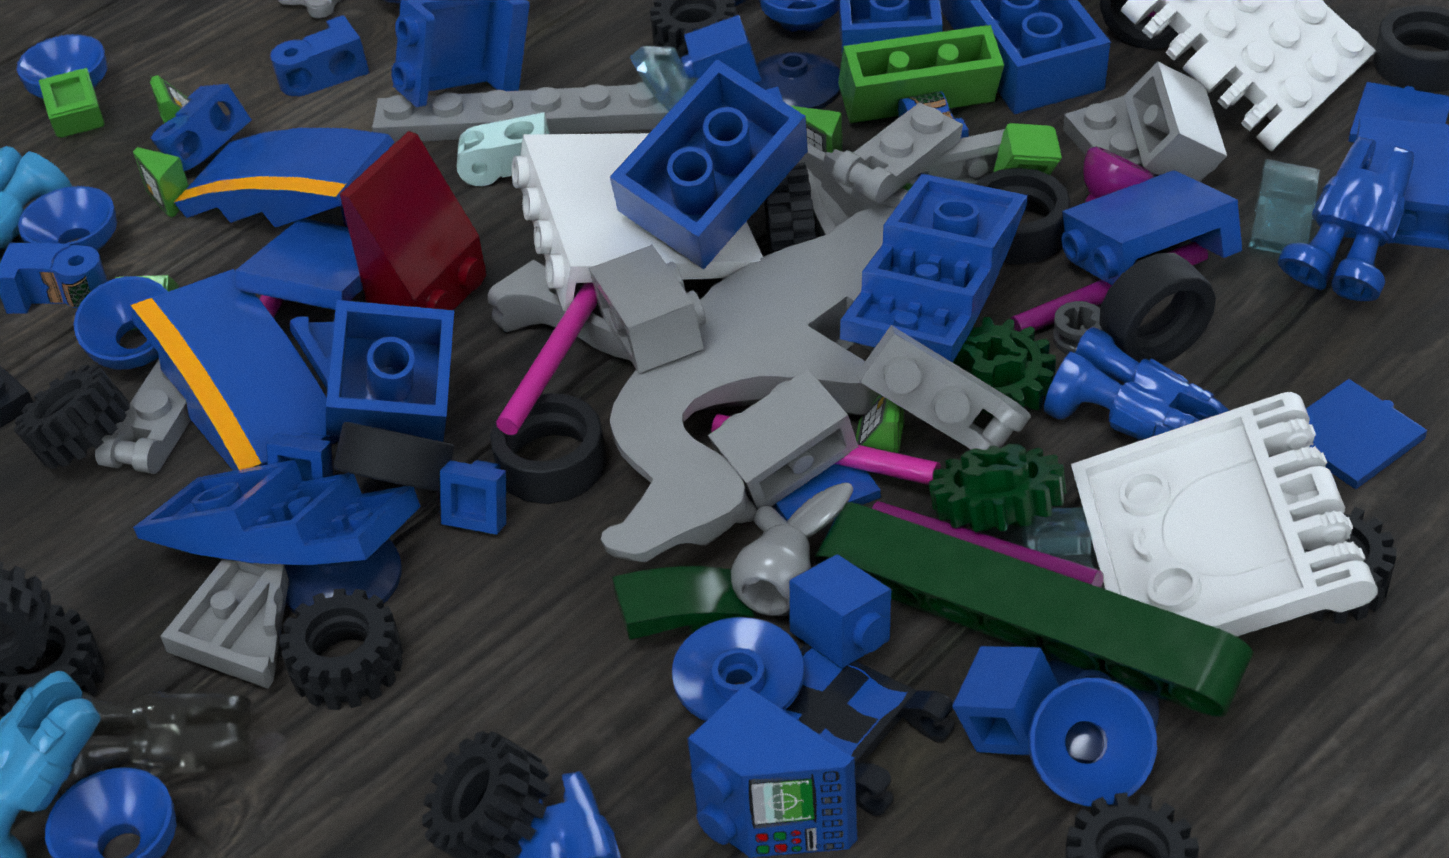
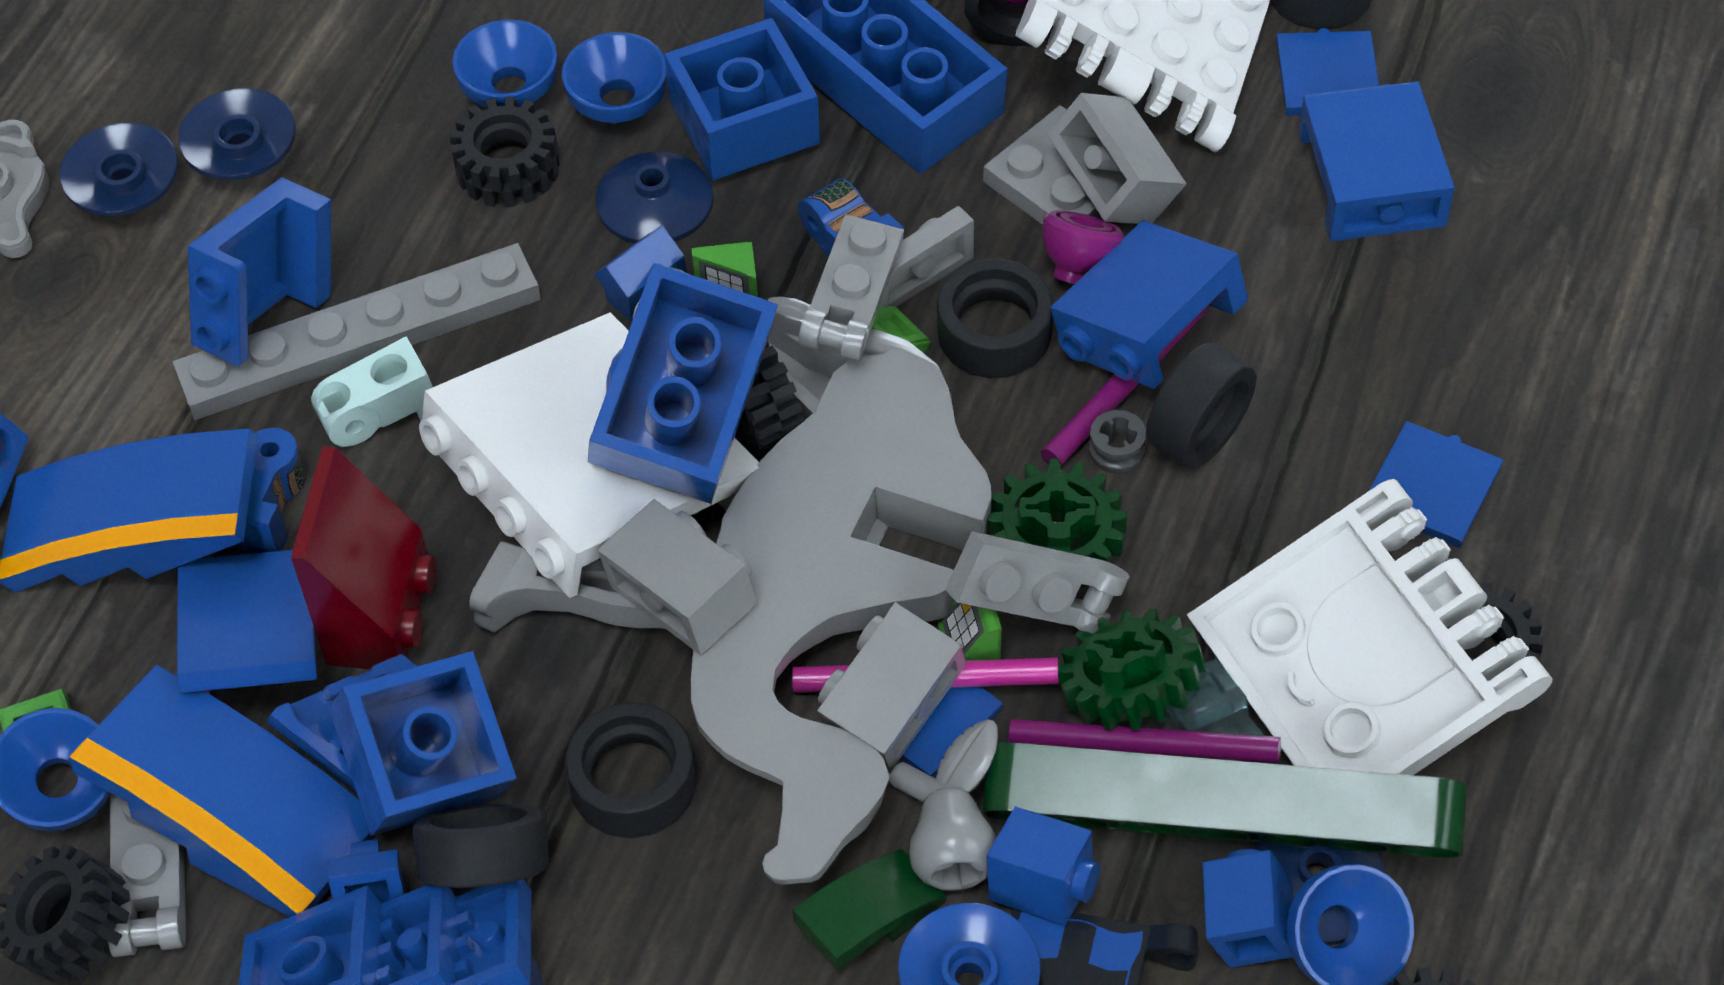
camera: 25 degrees left, 10 degrees up
blue leg [270,15,370,96] -> none
blue tile [440,460,506,535] -> none
dark pink bar [496,282,598,435] -> none
clear light blue slope [630,46,699,111] -> none
blue brick [681,15,761,85] -> none
bright green brick [838,25,1004,123] -> none
blue slope [840,174,1028,363] -> none
bright green slope [993,123,1062,175] -> none
blue piece [1043,327,1229,441] -> none
clear light blue slope [1248,159,1319,254] -> none
blue piece [1278,137,1414,301] -> none

